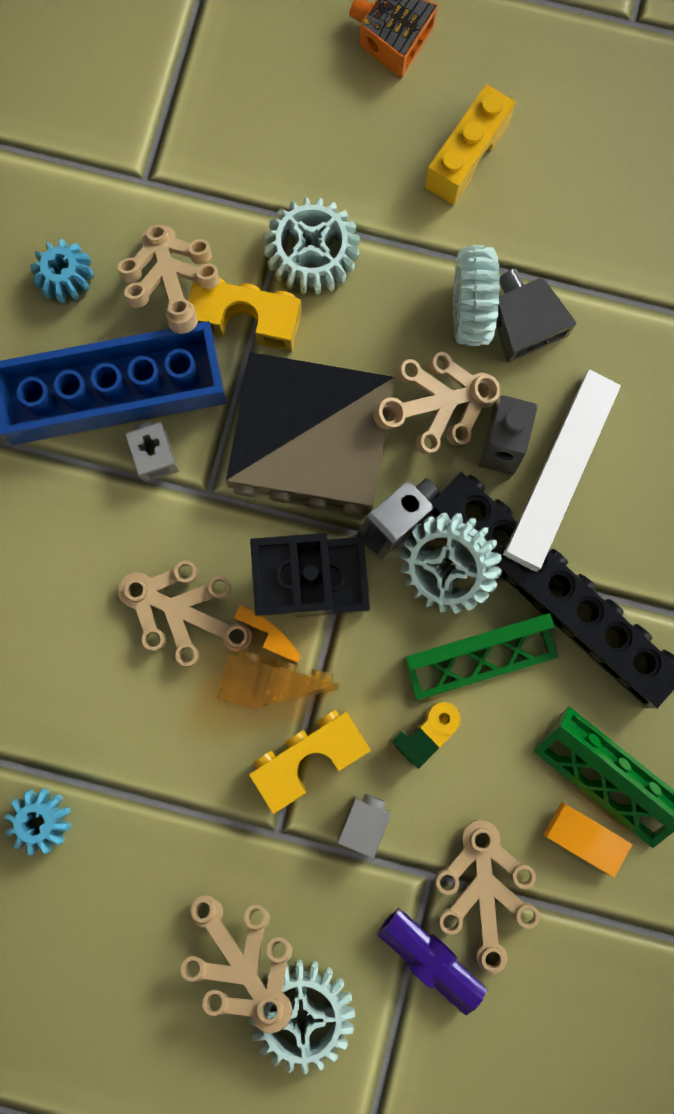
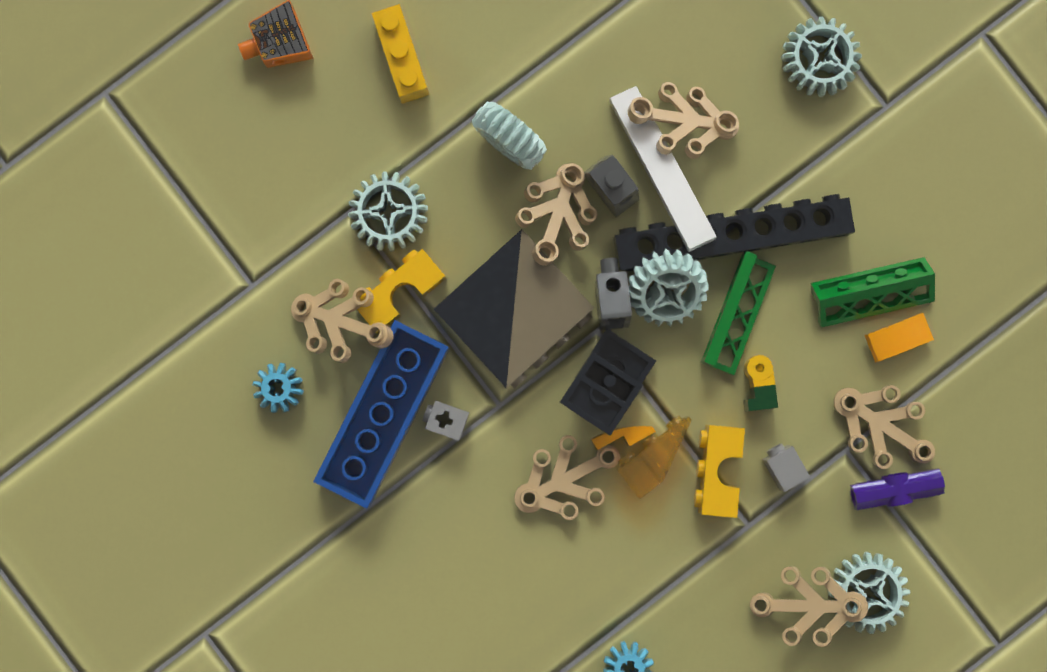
camera: 55 degrees left, 5 degrees up
dark grey torso [496,269,576,363] -> none
none -> tan plant [627,82,739,159]

